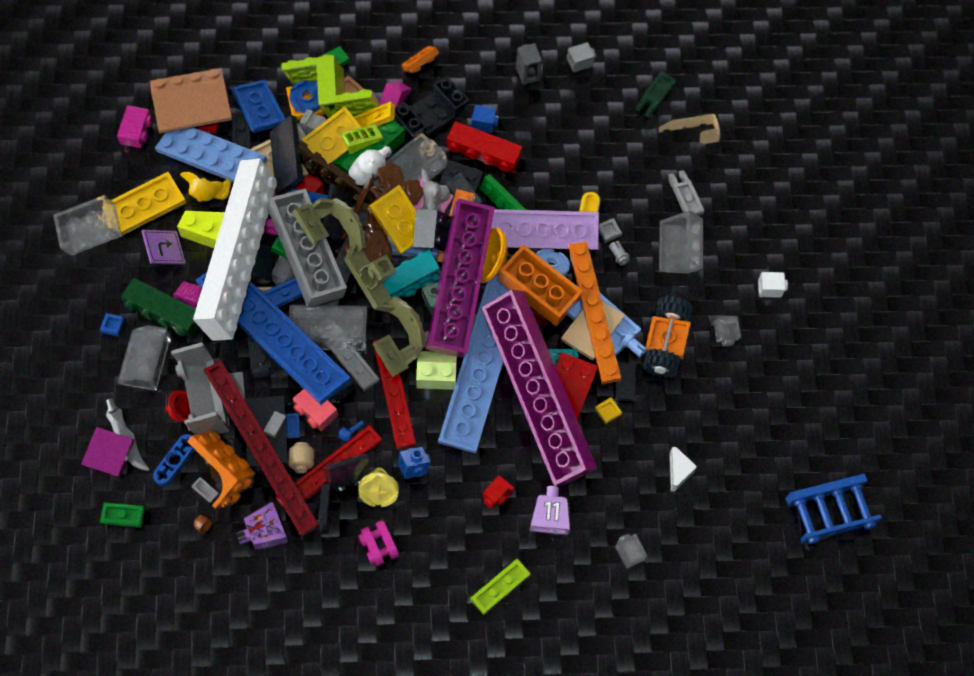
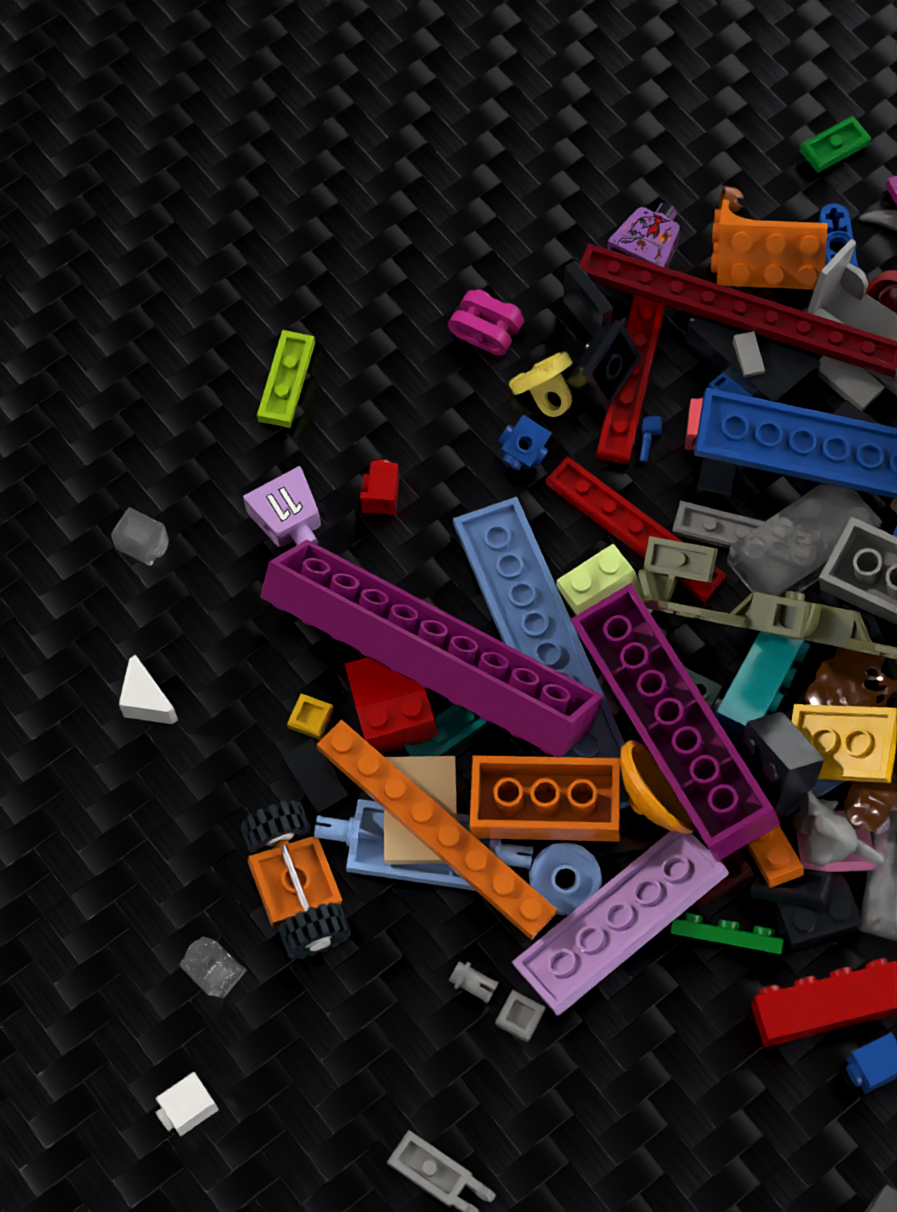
camera: 150 degrees right, 0 degrees up
tan head [288,442,315,473] -> none
yellow tile [579,192,600,212] -> none
clear slope [659,210,703,274] -> none

